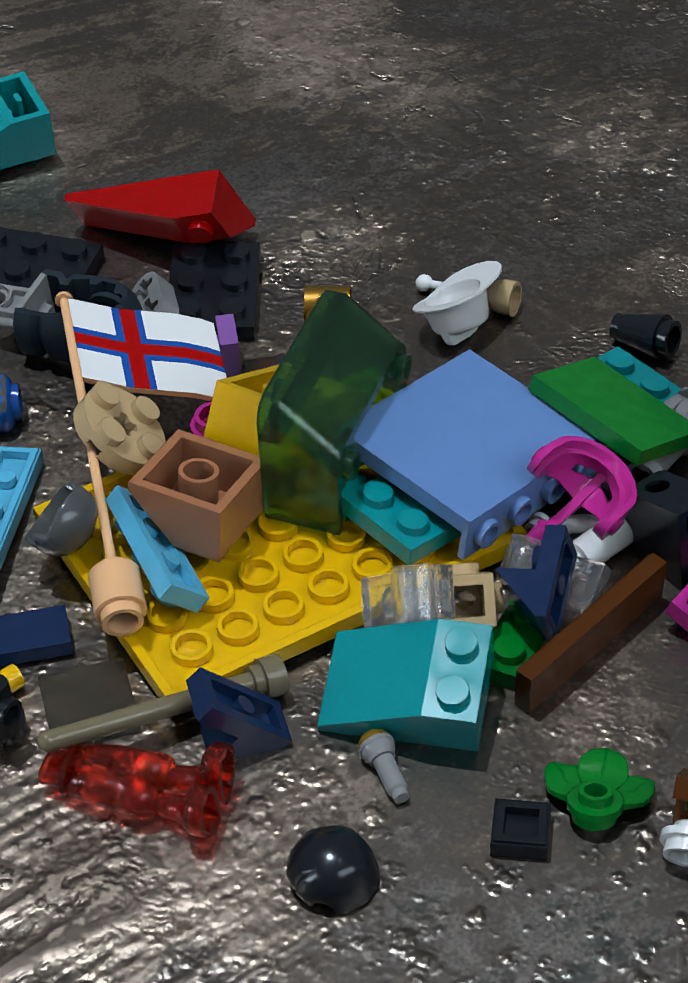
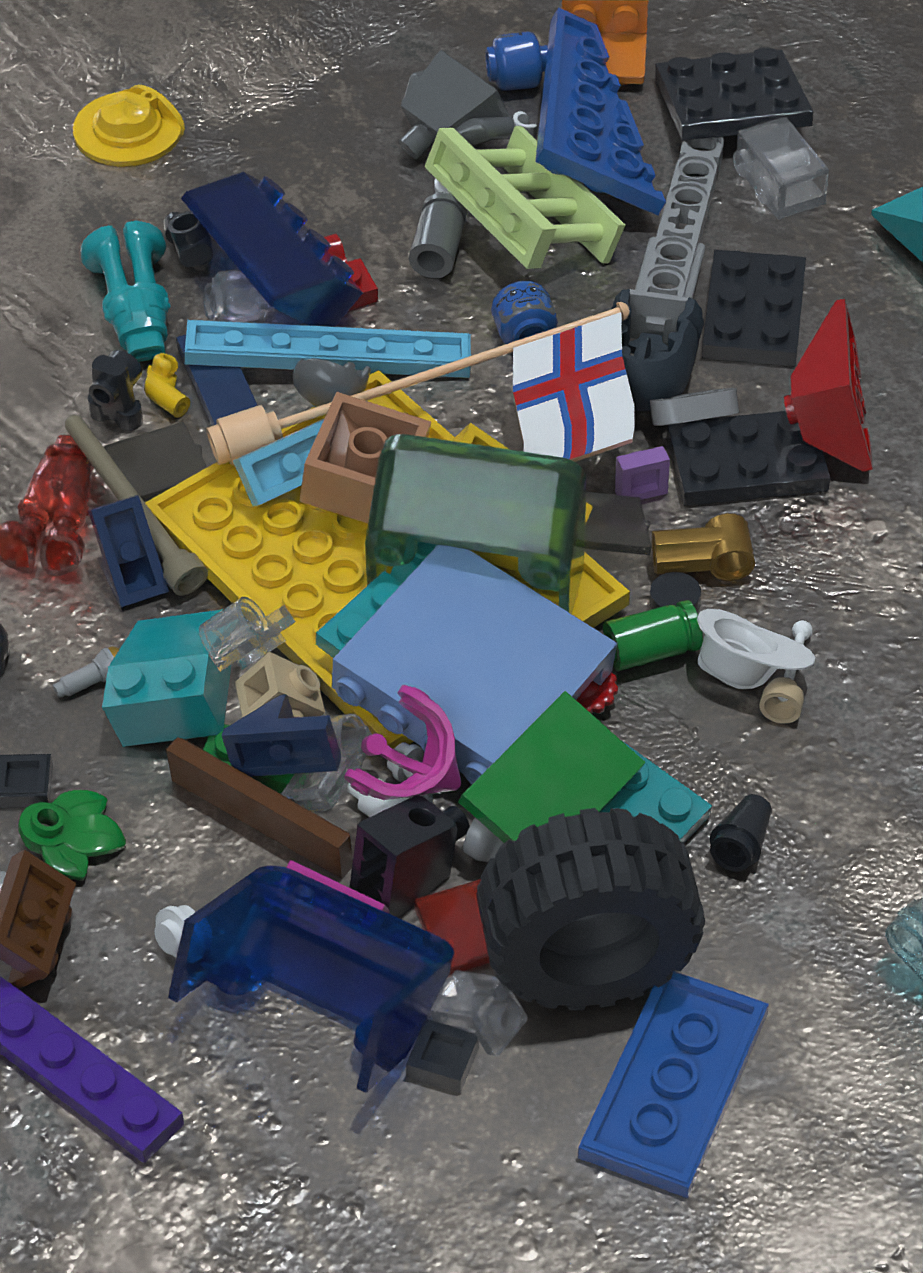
camera: 80 degrees right, 5 degrees up
tan plate [73,381,166,475] -> none
none -> green piece [603,600,703,671]

